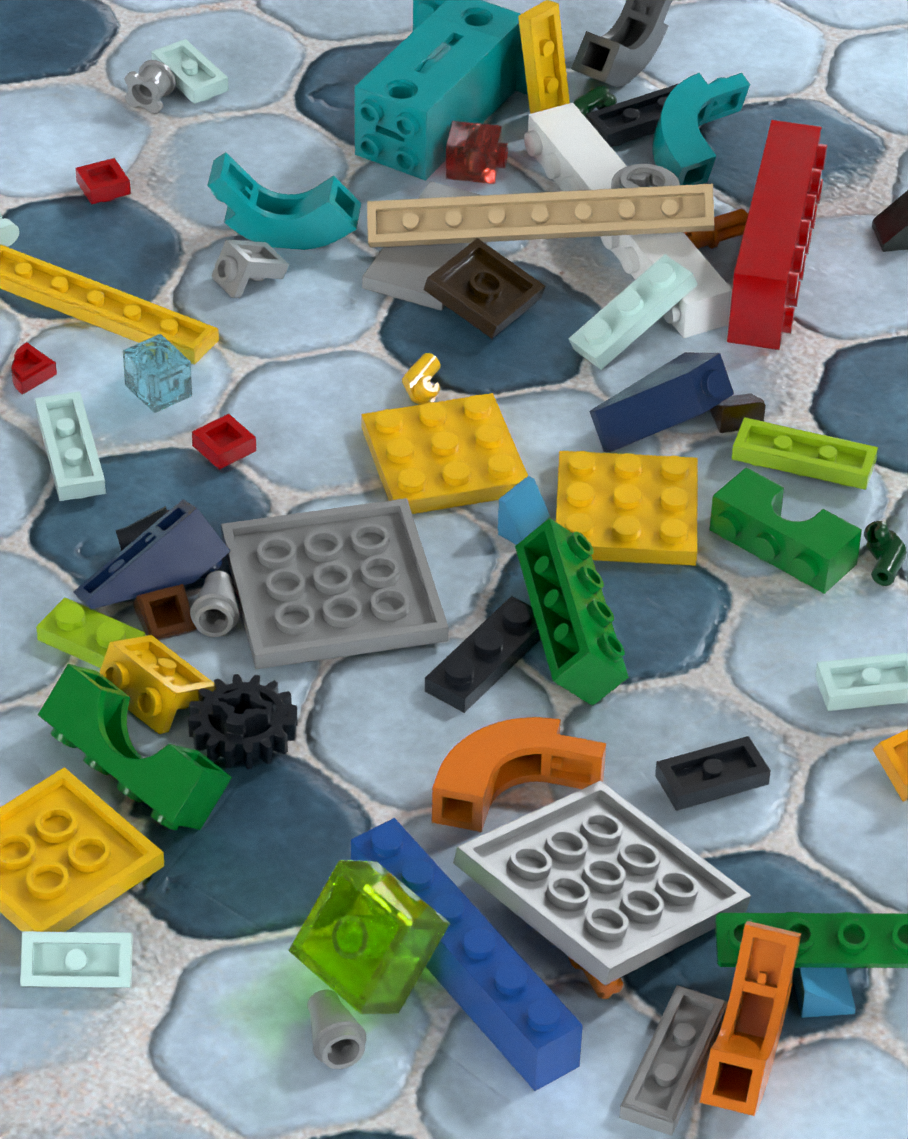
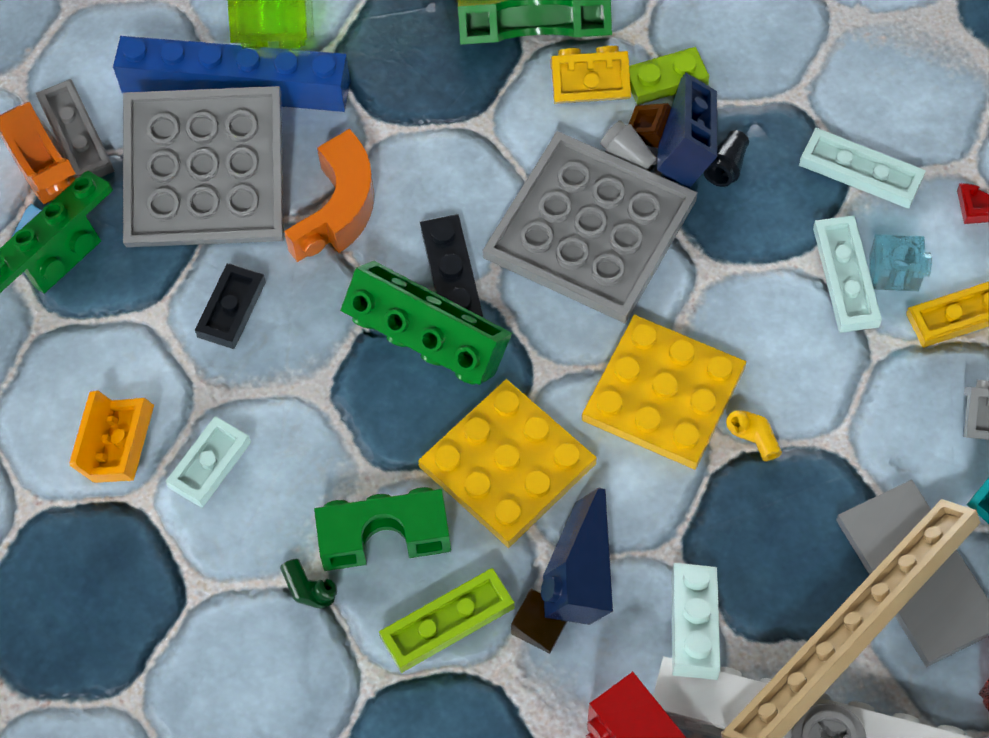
camera: 135 degrees right, 20 degrees up
black gear [188,674,298,769] -> none
red plate [192,413,257,470] -> none
dark brown plate [423,238,546,339] -> none
dark azure slope [498,476,551,545] -> none
none -> light aqua plate [813,215,882,333]

